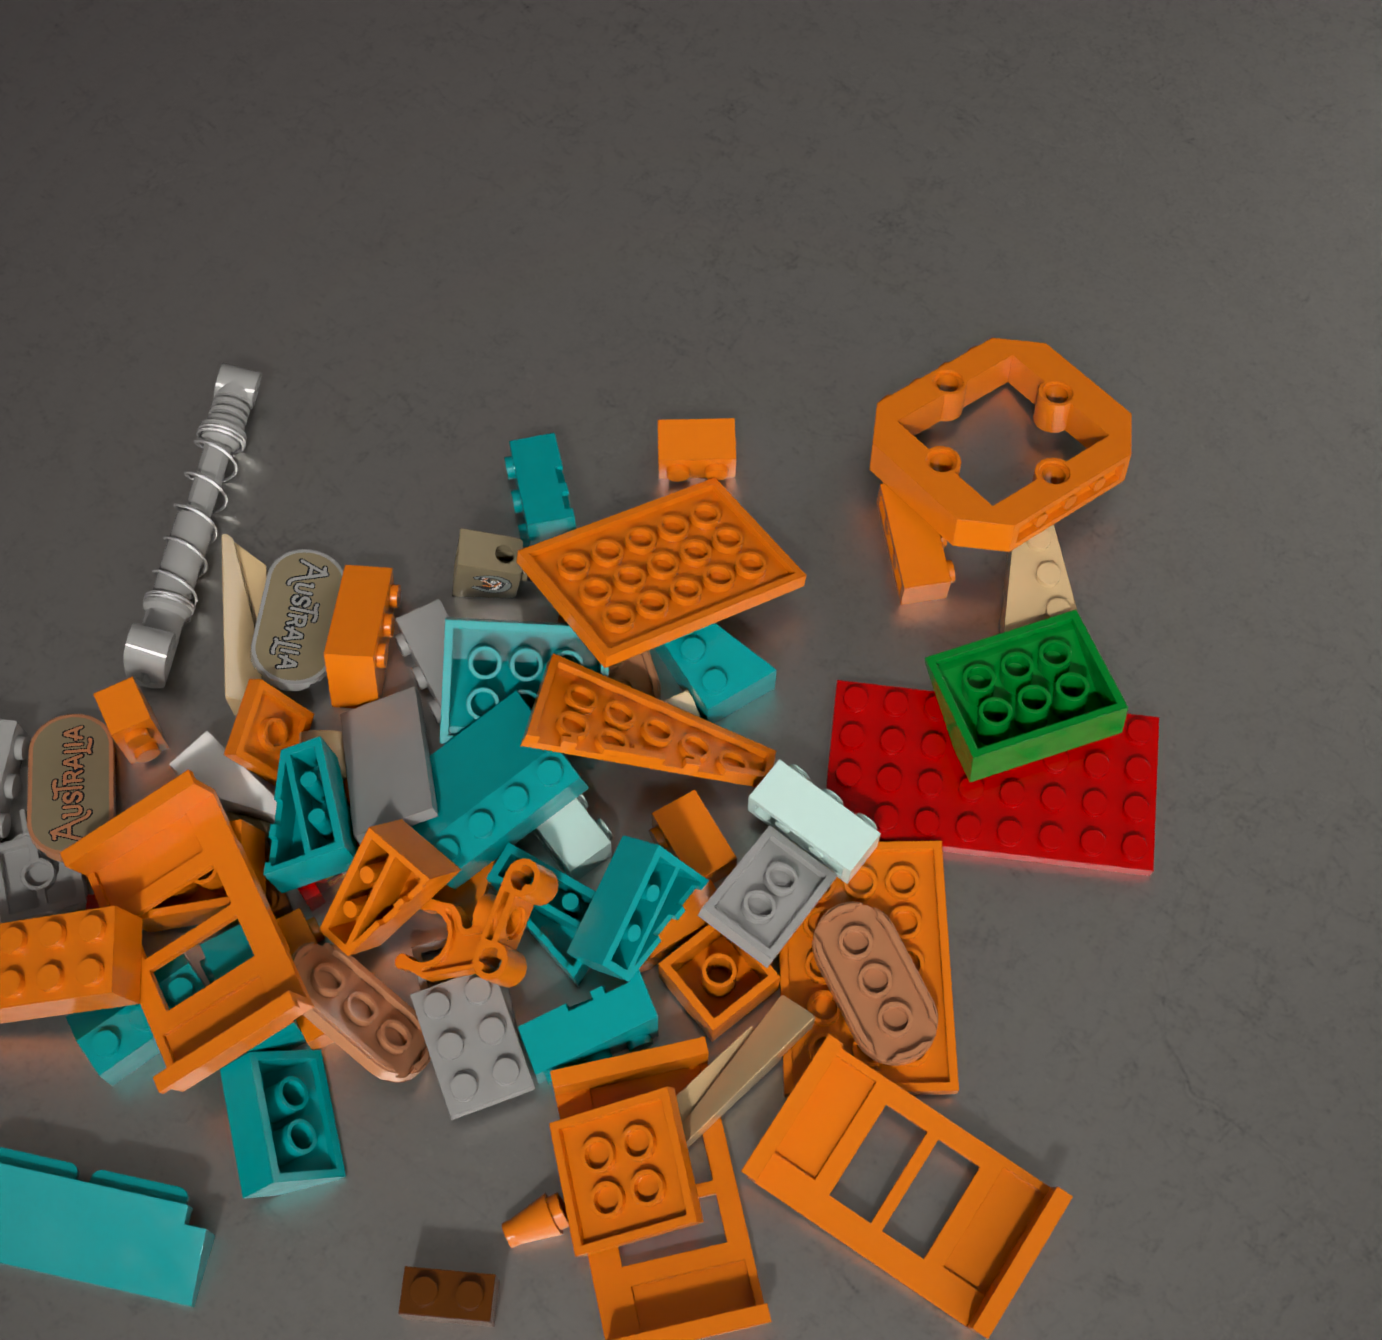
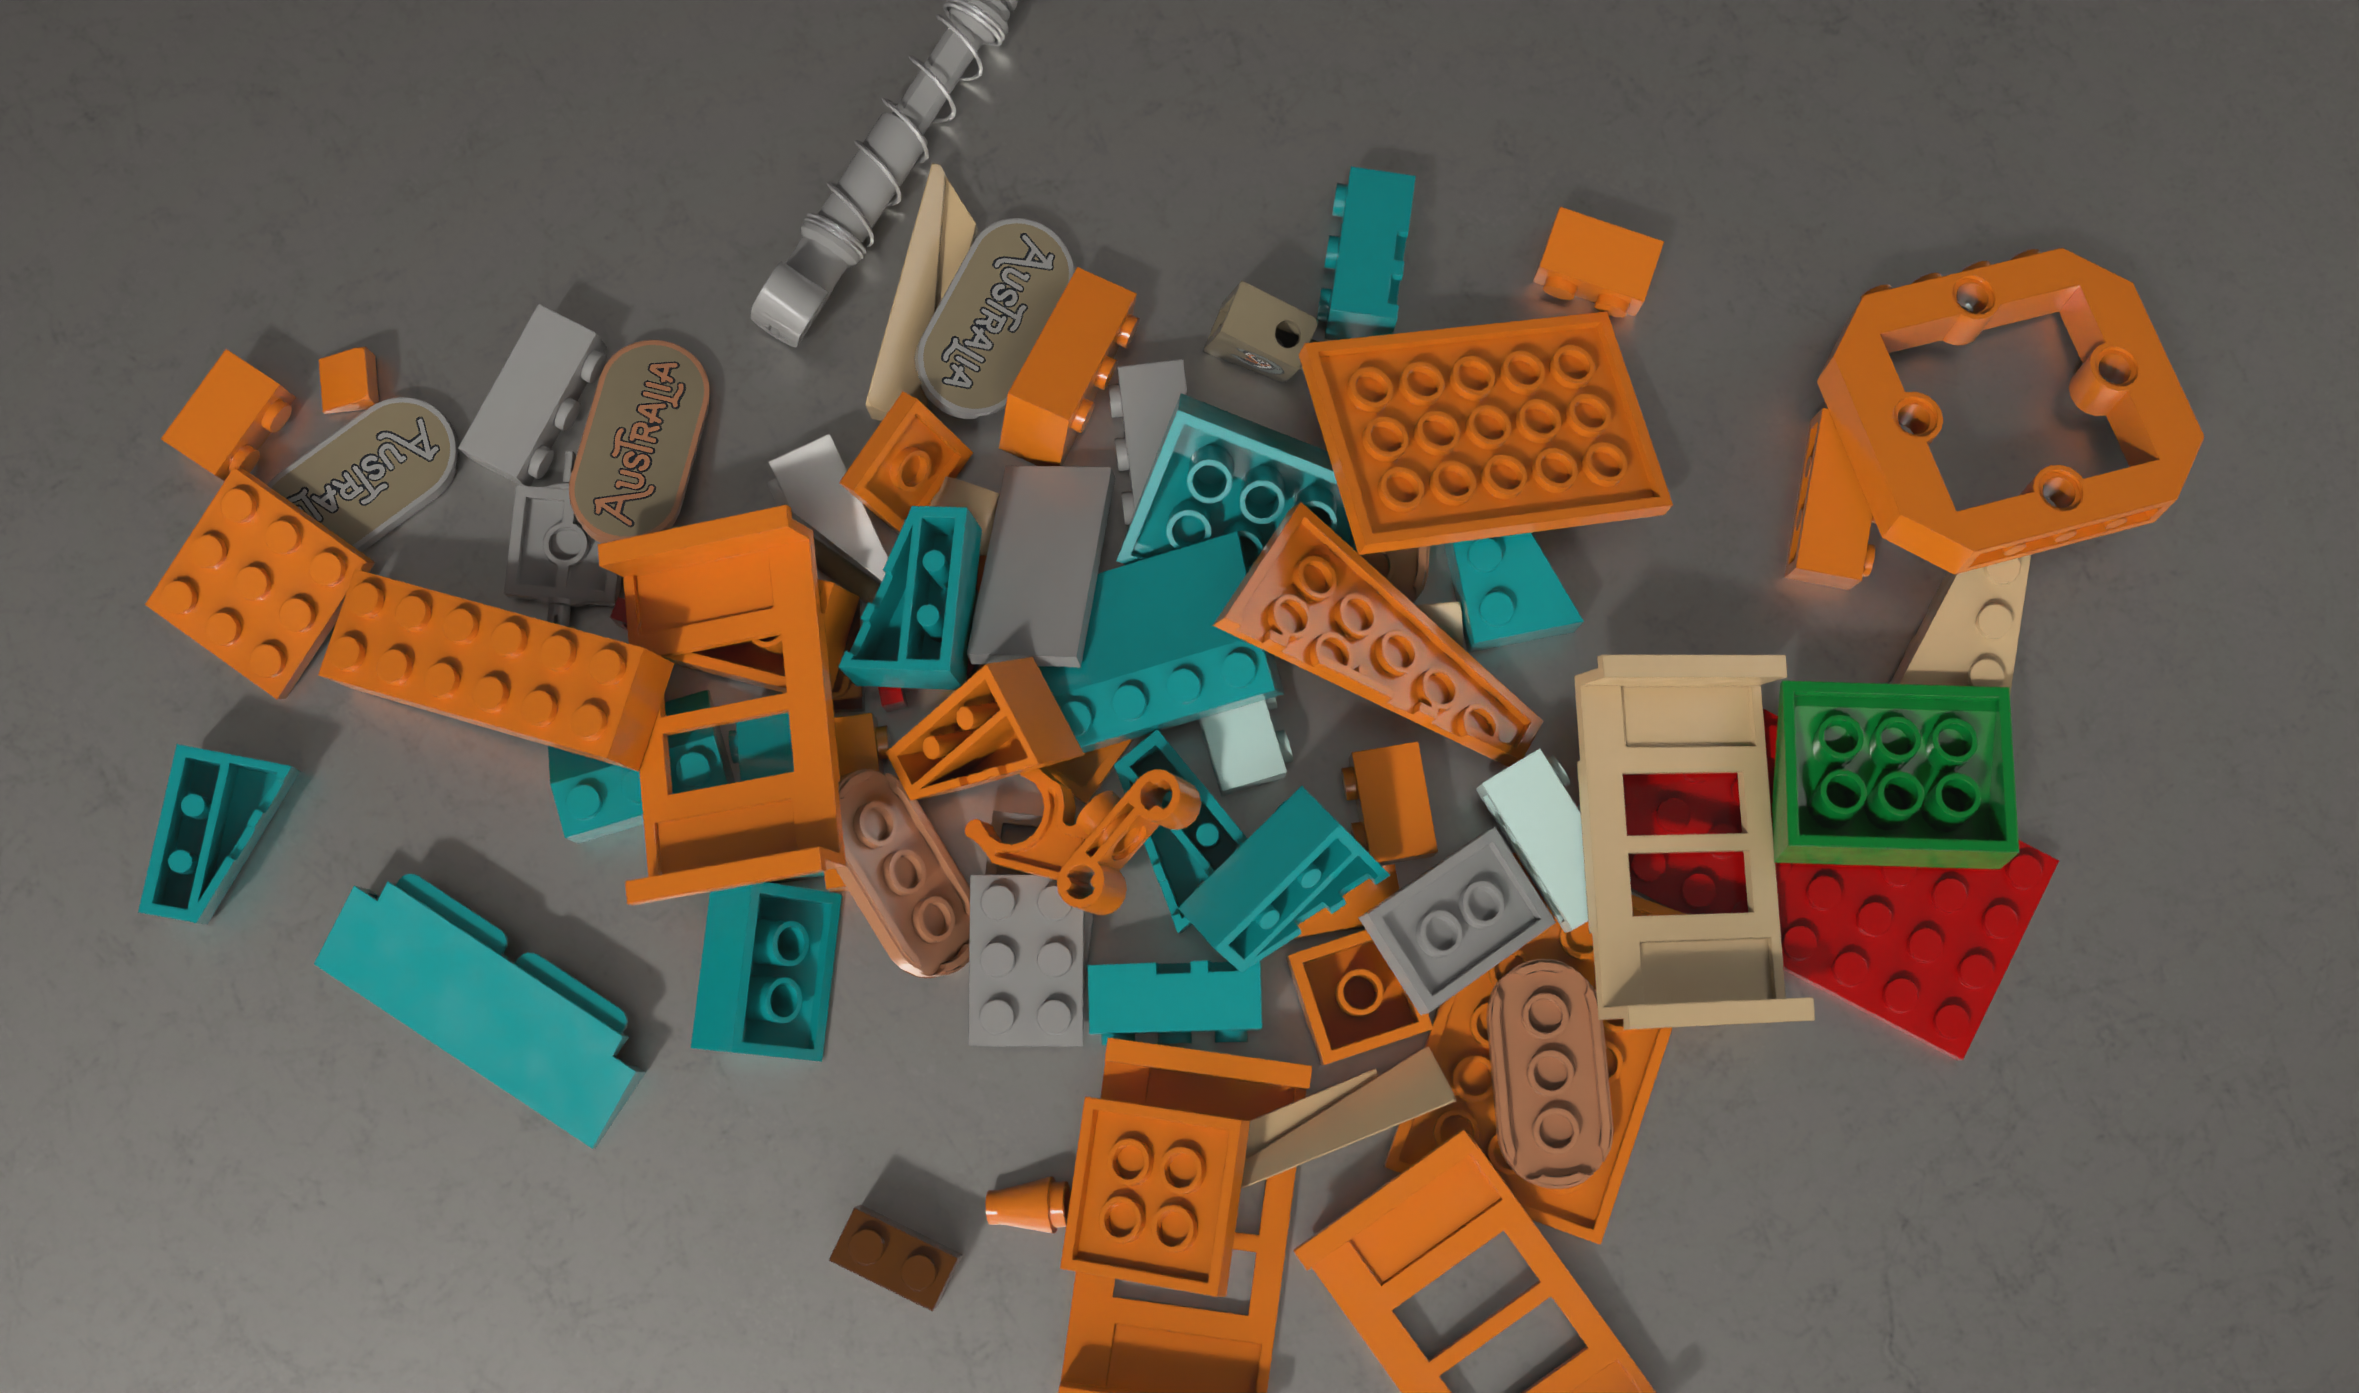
camera: 20 degrees right, 15 degrees up
orange brick [93,676,169,765] -> none
none -> tan piece [1574,655,1815,1030]

